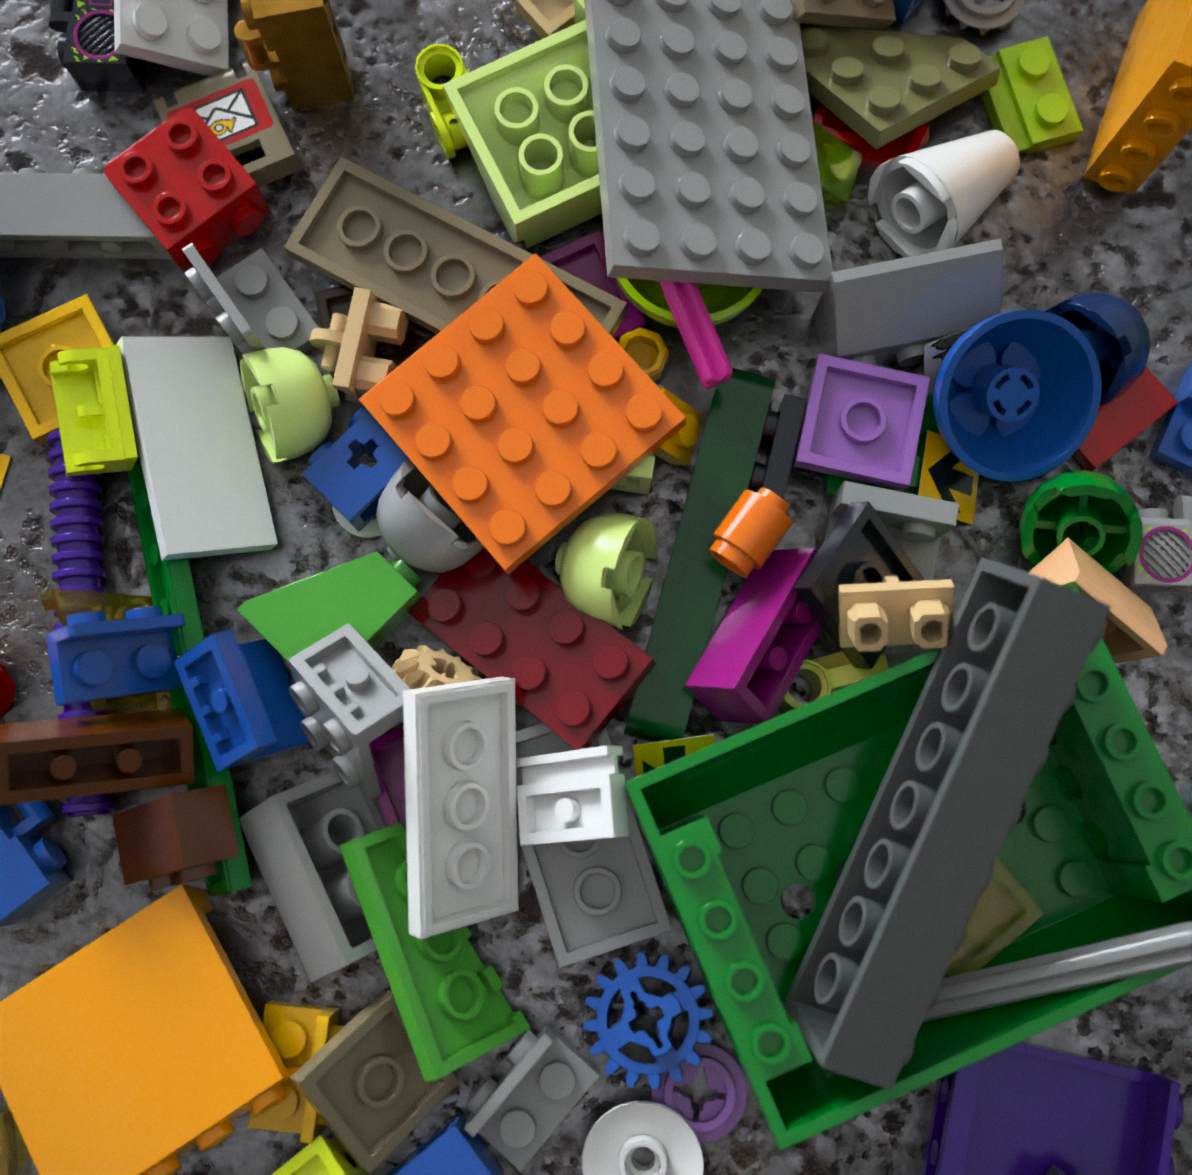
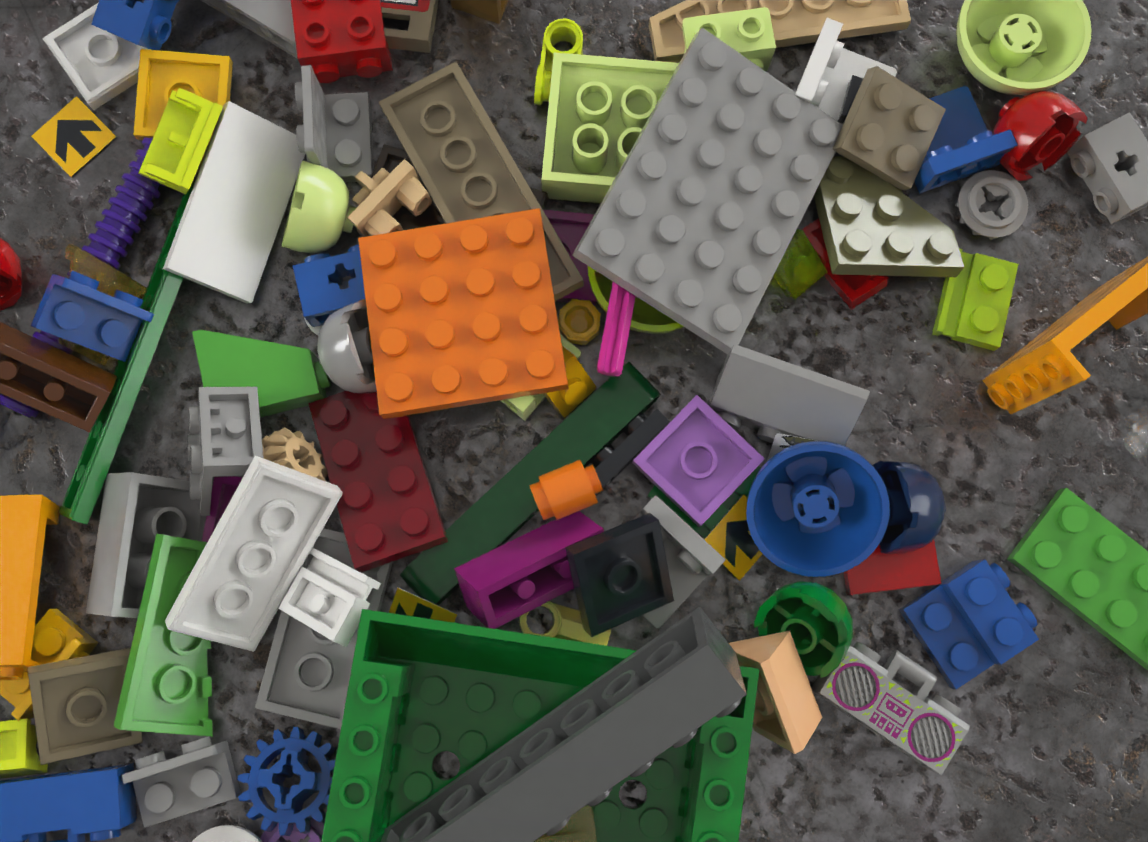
camera: 30 degrees right, 0 degrees up
reddish brown brick [112,784,239,891] -> none
blue bracket [174,630,310,772] -> none
yellowish green cylinder [555,513,657,629] -> none
tan hips [838,576,954,652] -> none
white cone [868,130,1020,258] -> none

